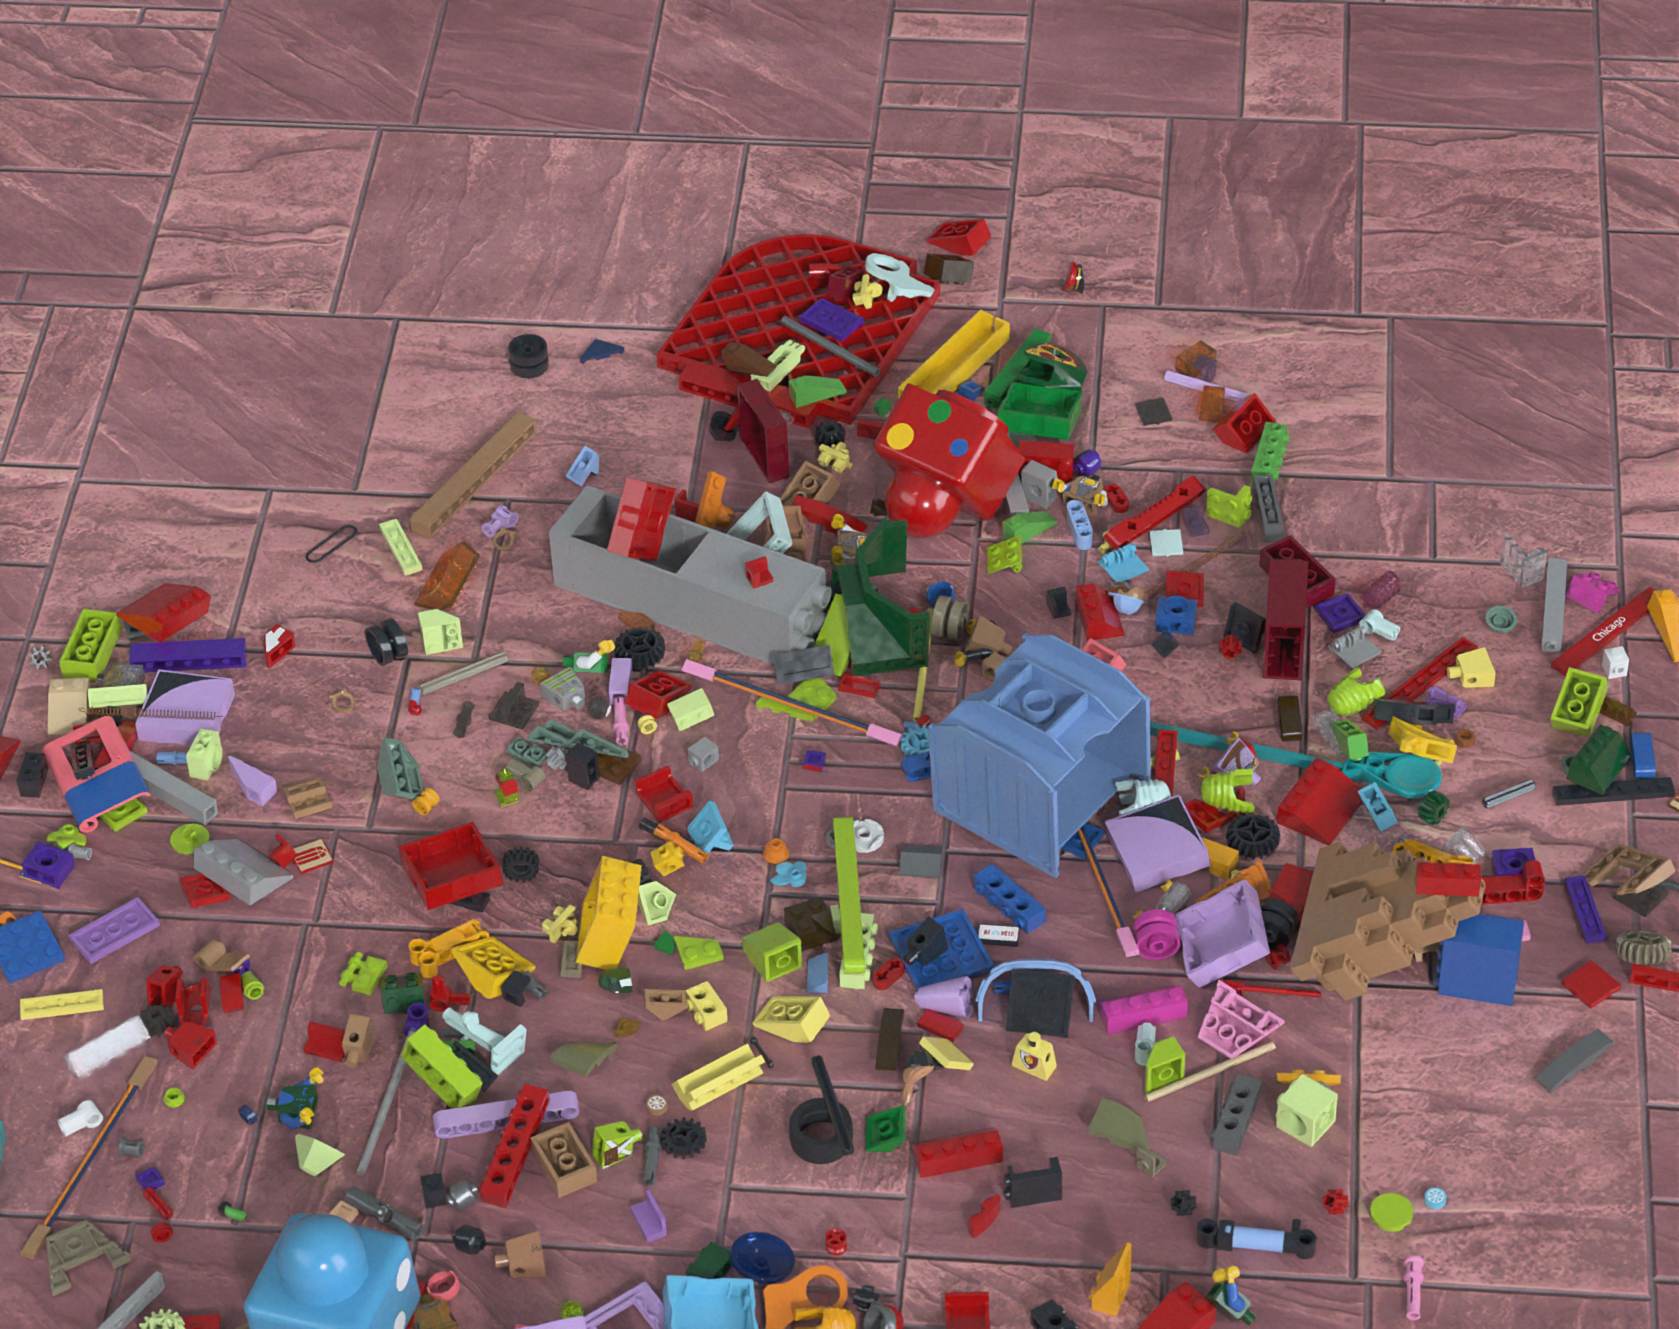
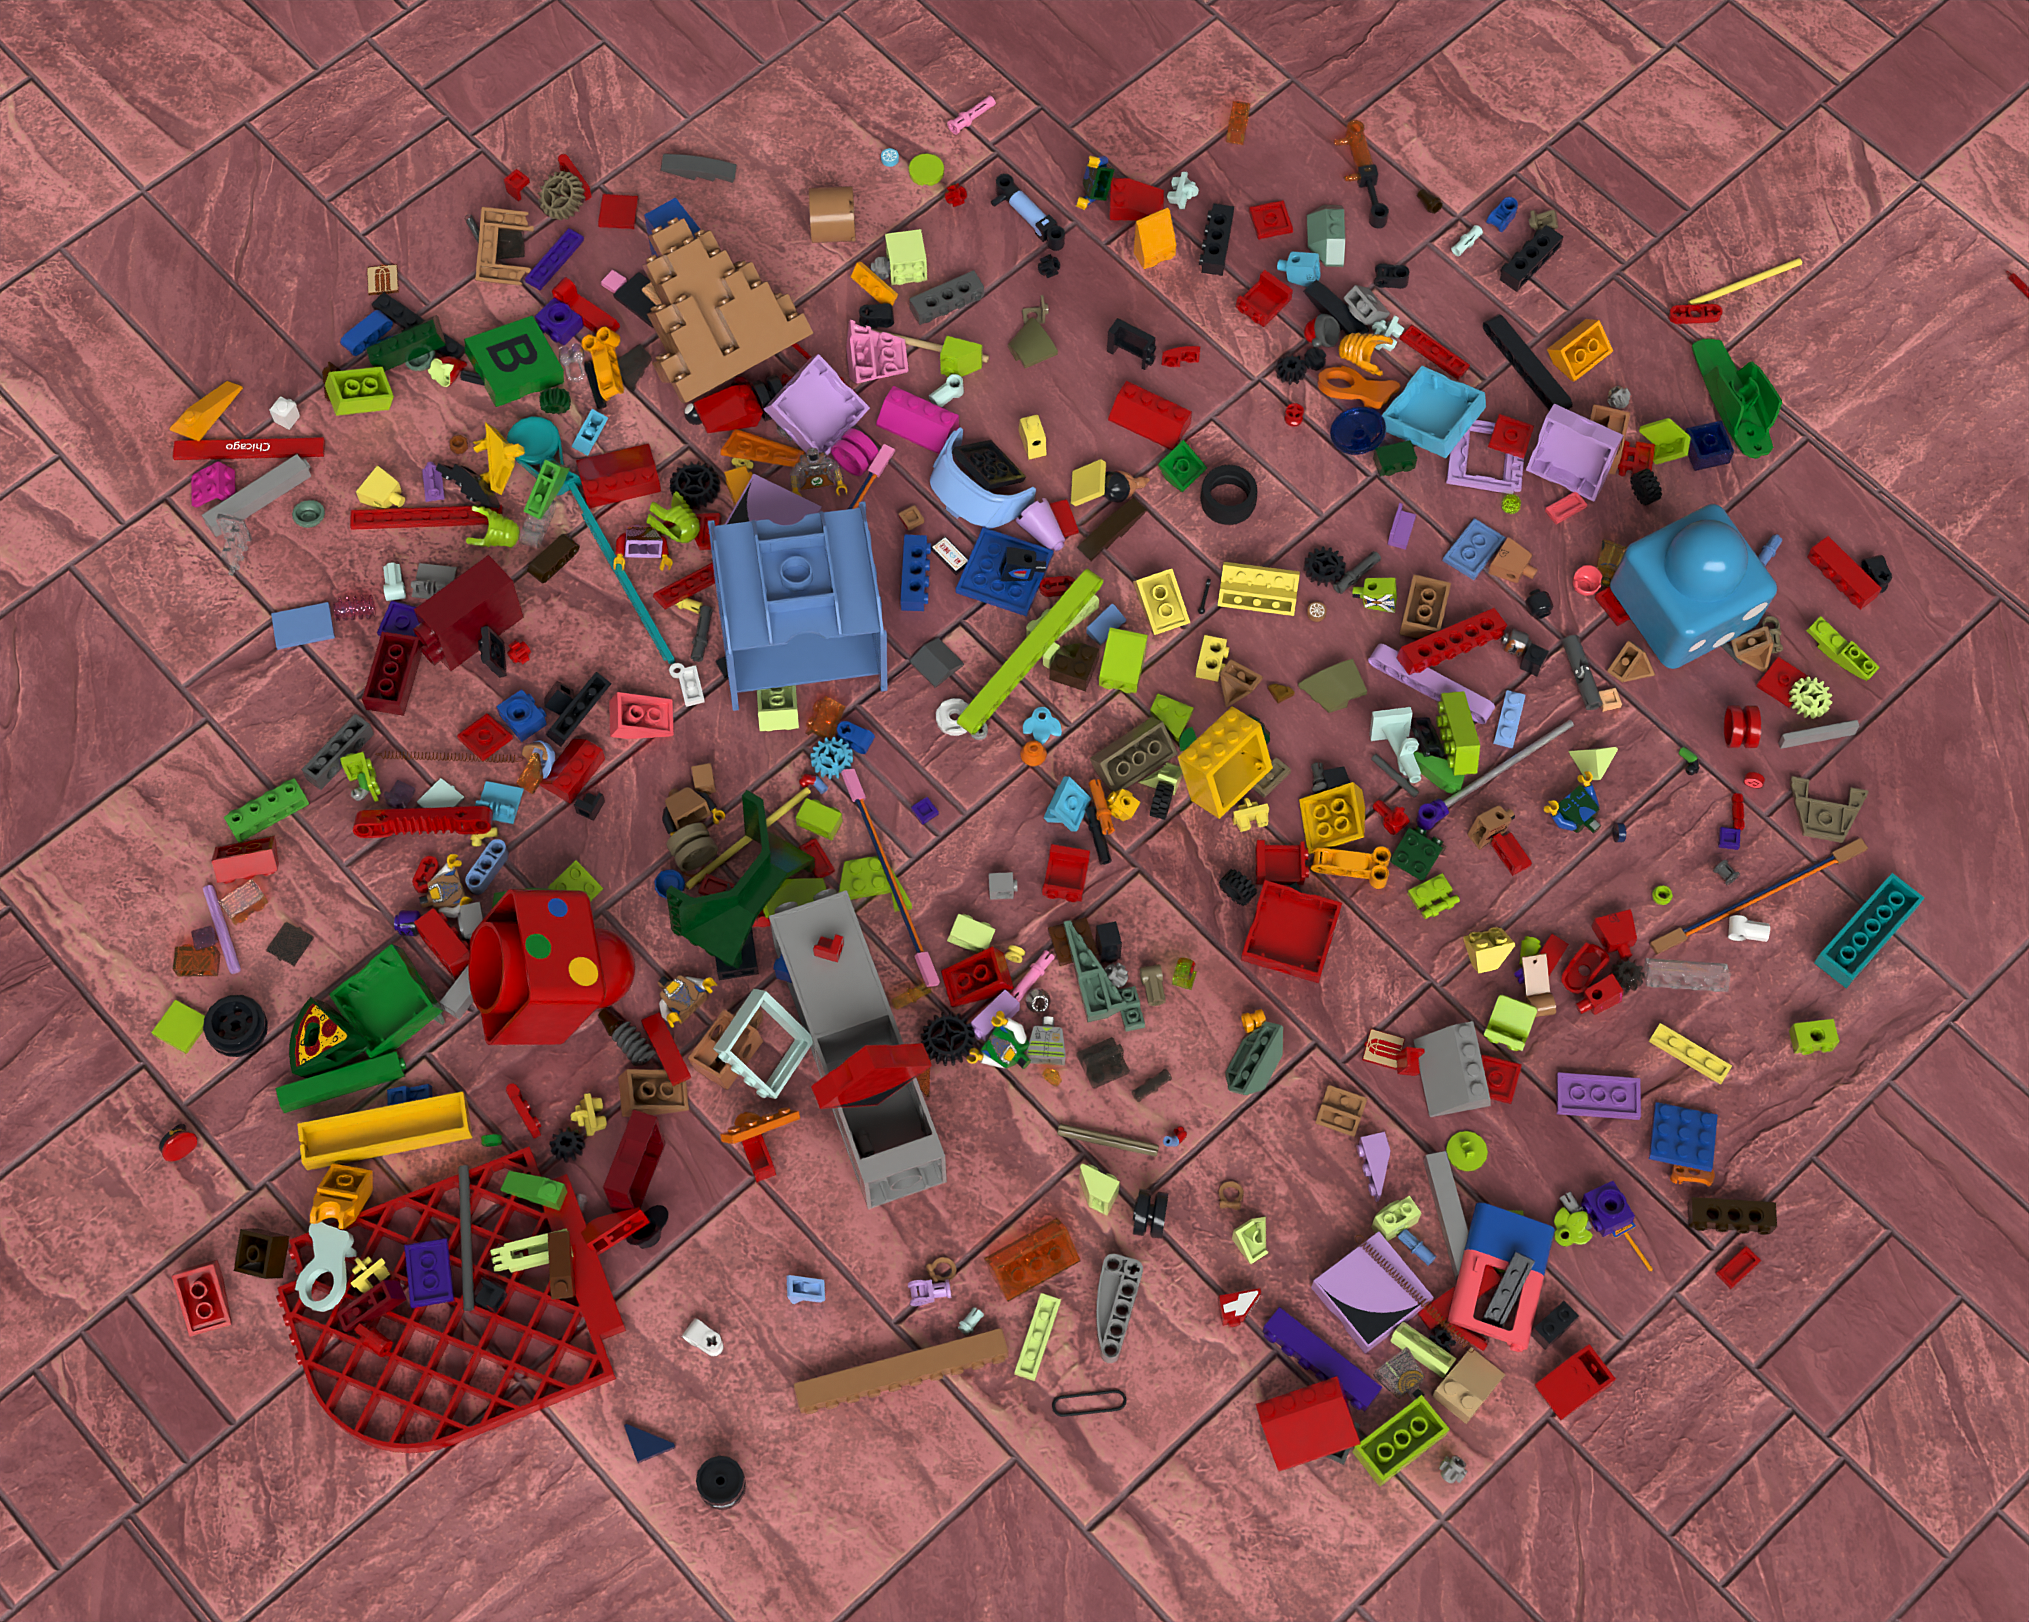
camera: 140 degrees left, 20 degrees up
black piece [773,645,835,685] -> none
black axle [811,1055,854,1156] -> none
red brick [1415,862,1481,897] -> none
none -> lime tile [151,1000,205,1054]
none -> black wheel [203,995,268,1057]
none -> medium blue tile [271,602,335,650]
none -> light orange brick [310,1163,373,1229]
none -> hat [428,356,467,387]
none -> green tile [464,315,564,407]
none -> black panel [475,1278,508,1314]
none -> black brick [546,672,612,747]
none -> dark grey piece [612,1021,656,1066]
none -> white piece [682,1318,724,1356]
none -> lime piece [796,798,843,841]
none -> medium nougat brick [809,186,856,243]
none -> black piece [859,303,894,328]
none -> medium nougat plate [898,505,924,531]
none -> light aqua pin [958,1307,984,1335]
none -> dark tan slope [1089,717,1178,792]
none -> light grey beam [1096,1254,1143,1363]
none -> yellowish green slope [1232,1217,1268,1264]
none -> red panel [1255,840,1309,885]
none -> black gear [1275,353,1307,385]
none -> medium blue tile [1442,518,1506,580]
none -> light yellow slope [1463,927,1515,973]
none -> lime bracket [1484,994,1537,1051]
none -> light blue plate [1493,690,1526,748]
none -> red wheel [1724,705,1761,748]

